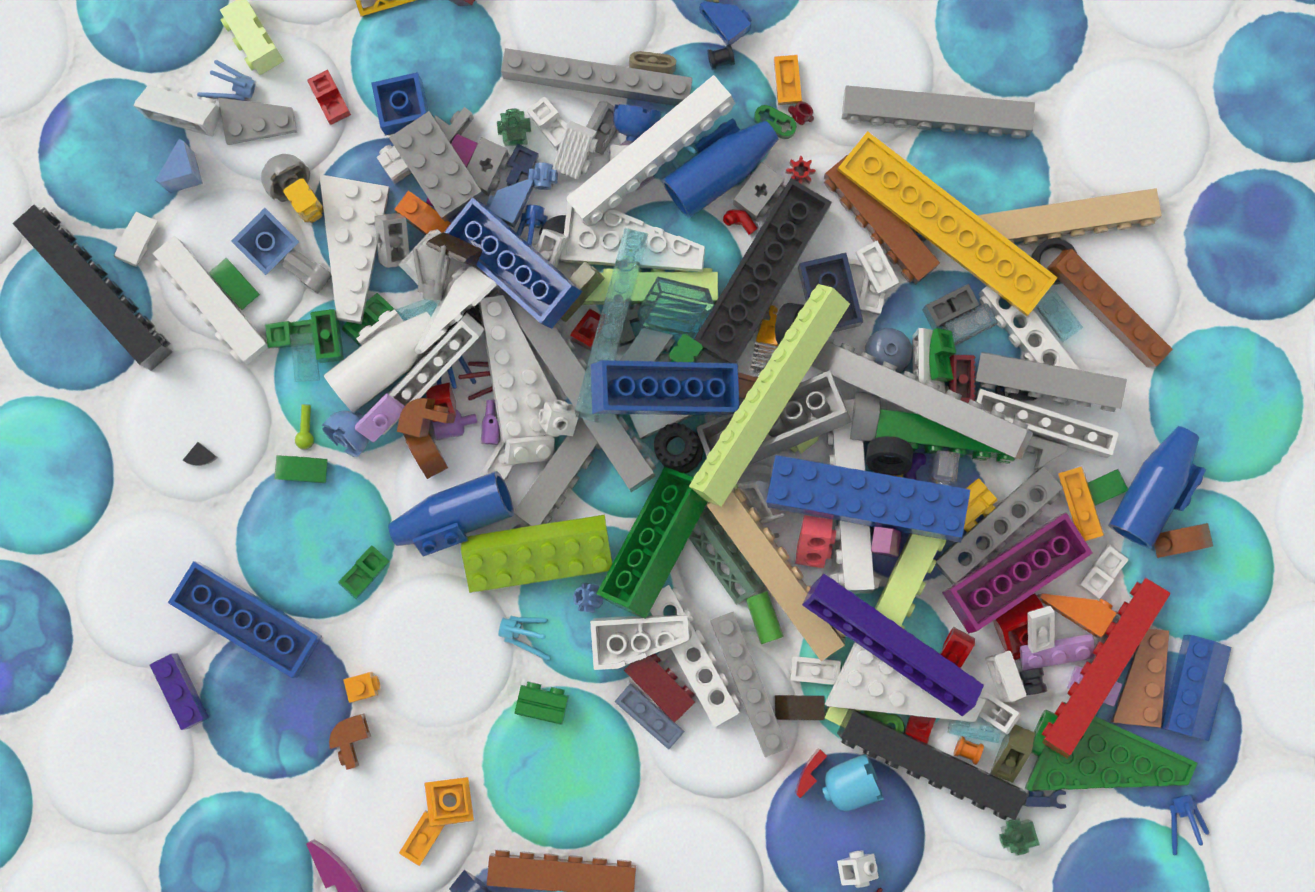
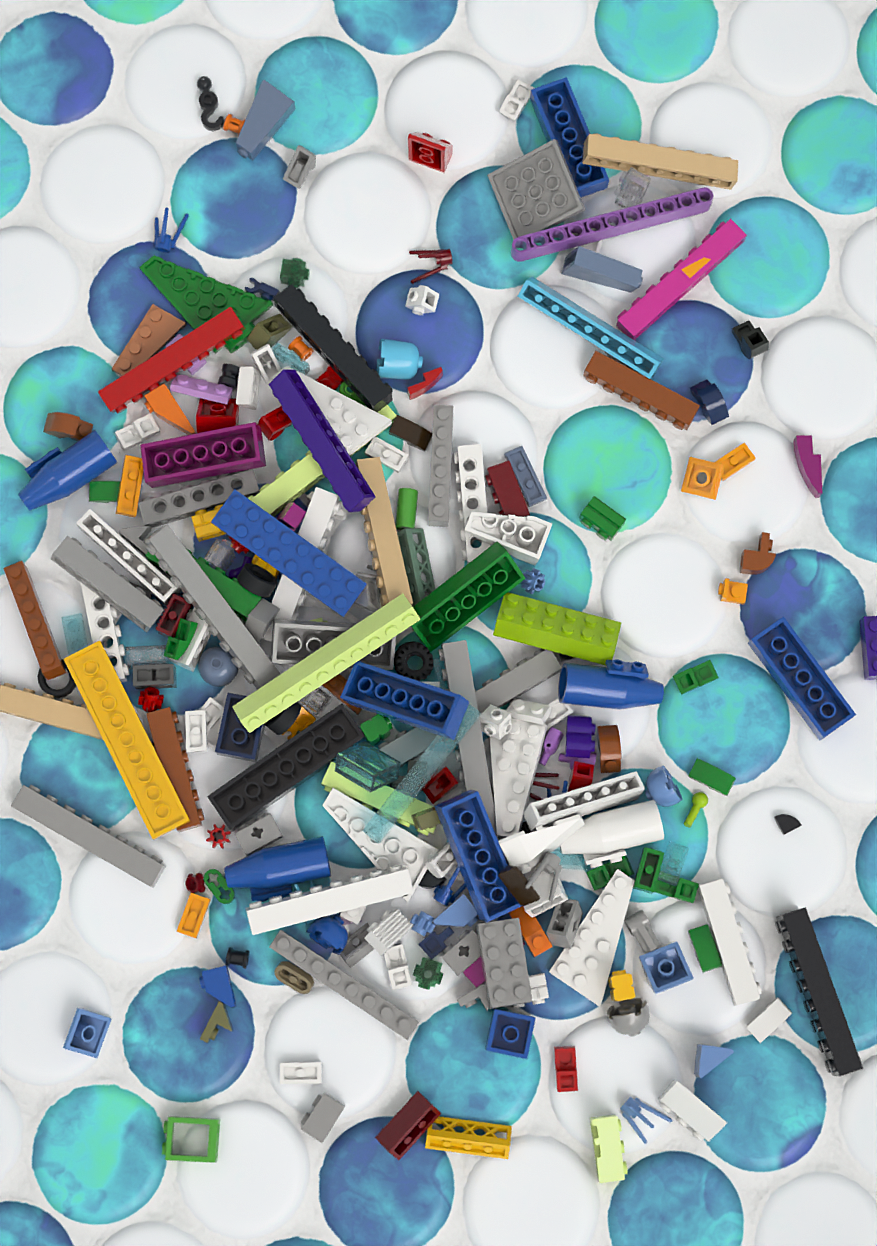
camera: 155 degrees left, 5 degrees down
light grey wing [218,98,297,145] -> none
lavender plate [355,393,405,443] -> none
dark orange brick [397,398,456,437] -> none
medium azure plant [498,616,550,661] -> none
red arm [723,209,758,235] -> none
coral brick [795,515,836,568] -> none
white plate [1028,606,1055,653] -> none
blue slope [1161,635,1232,741] -> none
none -> red gear [138,687,164,712]
none -> dark purple brick [565,715,596,758]

